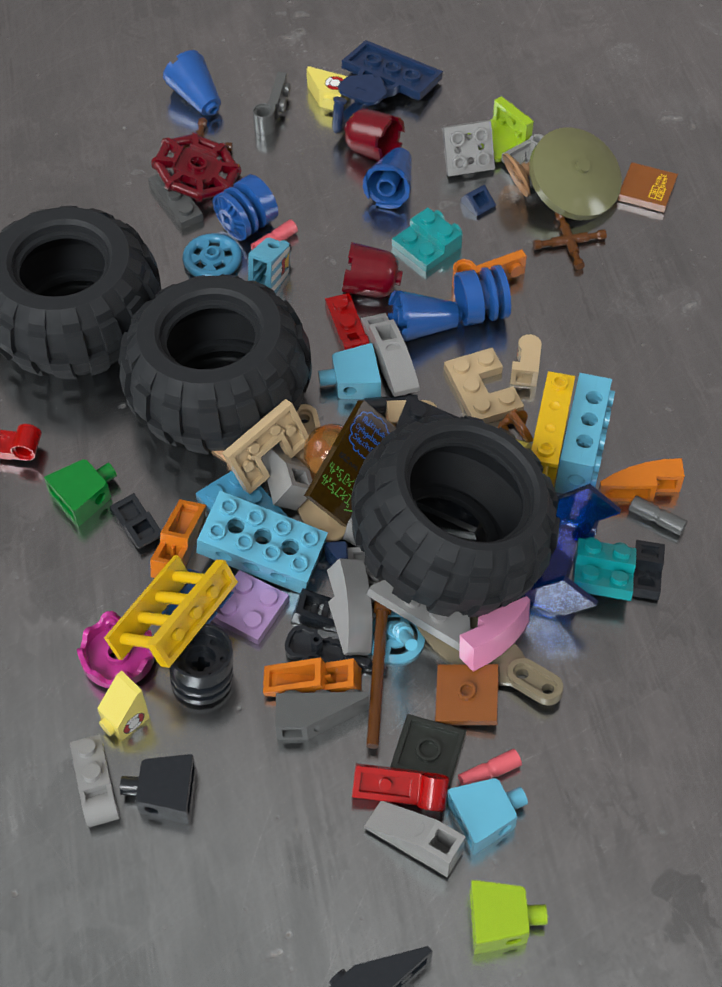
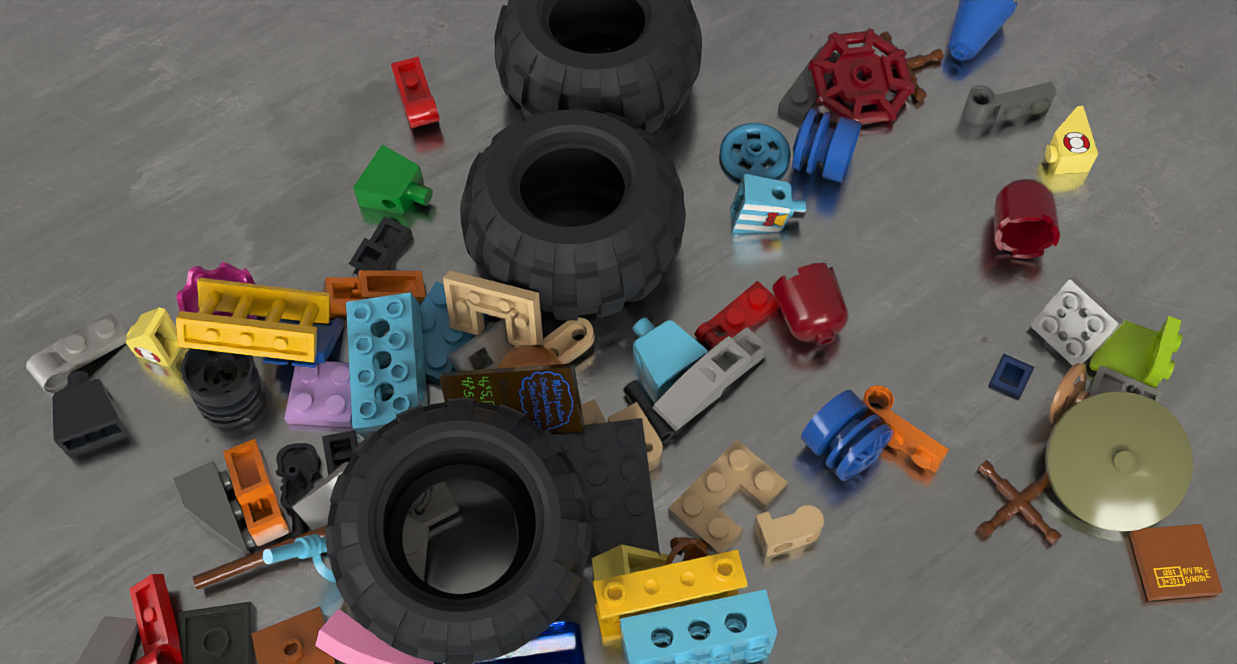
camera: 65 degrees right, 5 degrees up
coral piece [251,219,298,250] -> none
dark blue plate [332,40,443,134] -> none
blue cone [363,147,412,209] -> none
blue cone [388,290,462,342] -> none
teal plate [392,207,463,272] -> none

